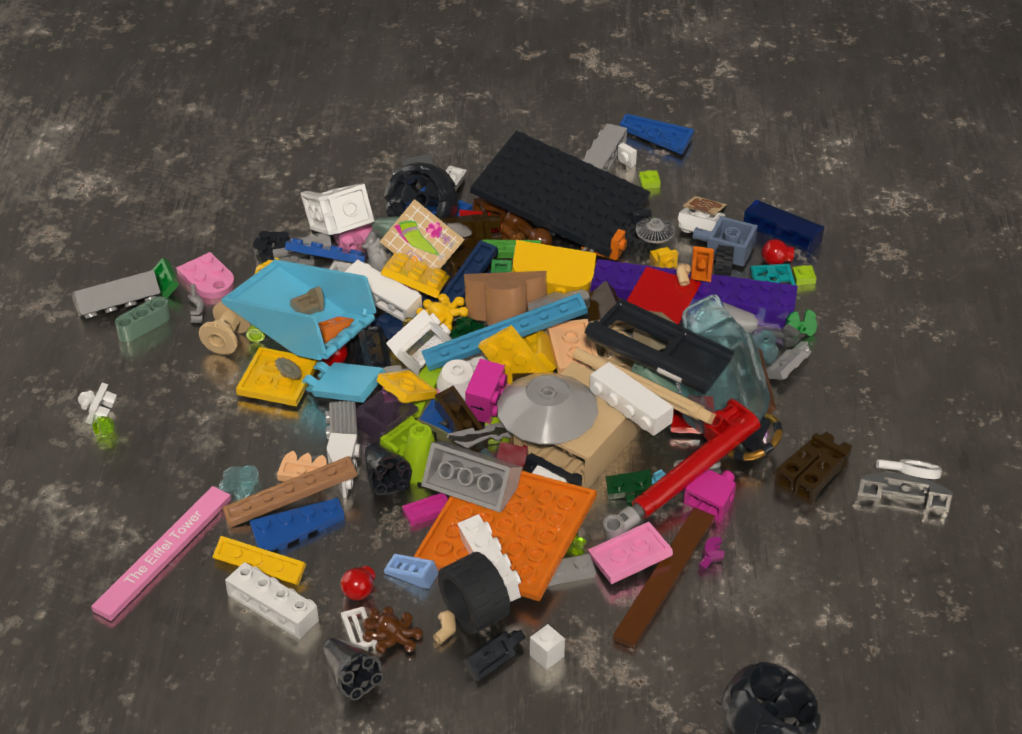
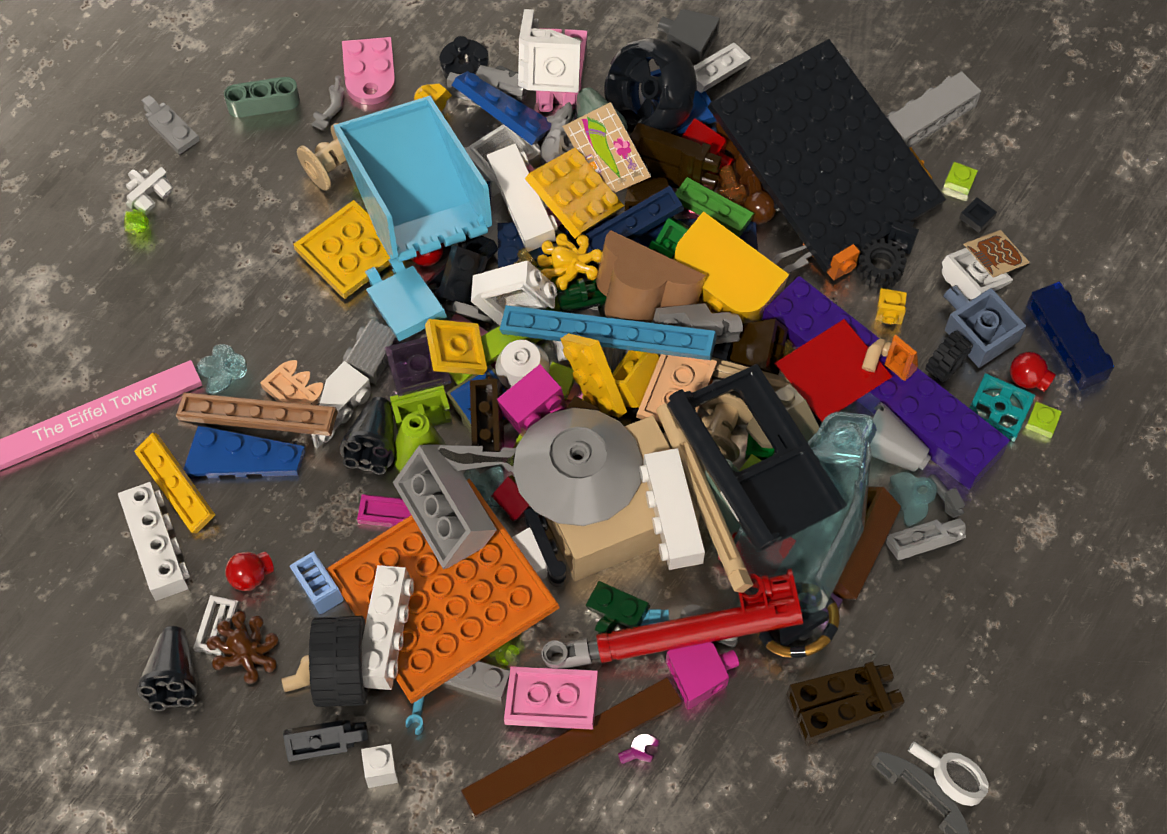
camera: 30 degrees right, 20 degrees up
light grey slope [72,270,160,319] -> none
green plate [153,258,179,298] -> none
dark tan piece [275,357,301,379] -> none
dark tan tile [290,286,324,315] -> none
orange slope [318,316,354,344] -> none
white plate [618,143,637,168] -> none
blue wing [620,114,694,155] -> none
dish [636,217,675,243] -> none
green piece [786,309,817,337] -> none
none -> light grey hinge [141,95,200,155]
none -> medium azure piece [406,696,425,735]
none -> black plate [959,197,997,233]

